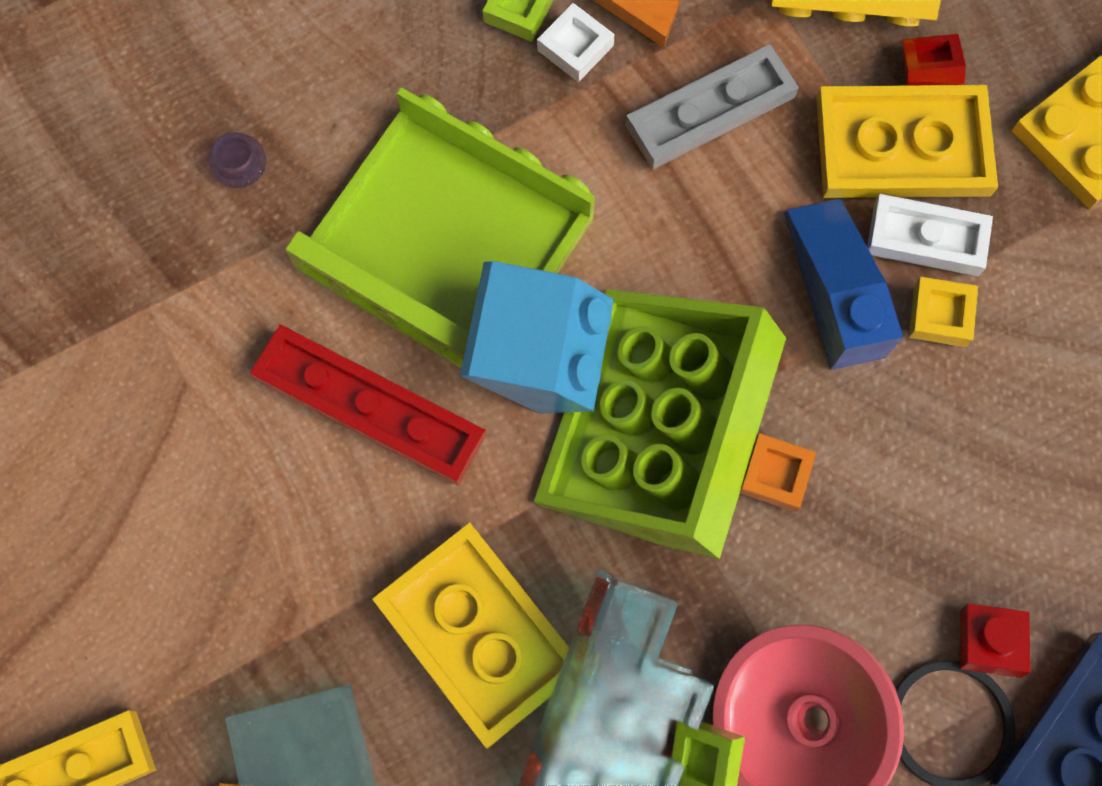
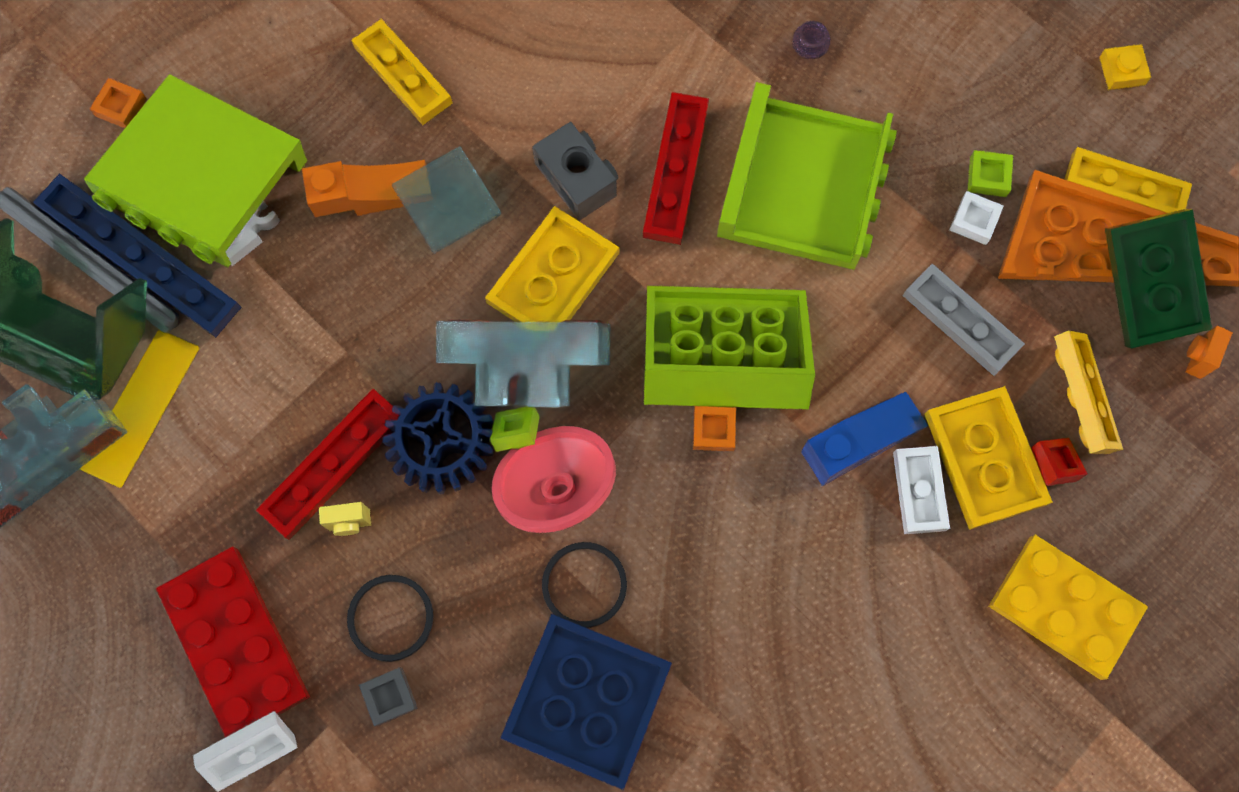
camera: 75 degrees right, 0 degrees up
dark azure slope [460,261,614,414] -> none
yellow plate [909,277,978,347] -> none
red plate [960,603,1031,678] -> none
none -> dark grey brick [532,121,618,221]

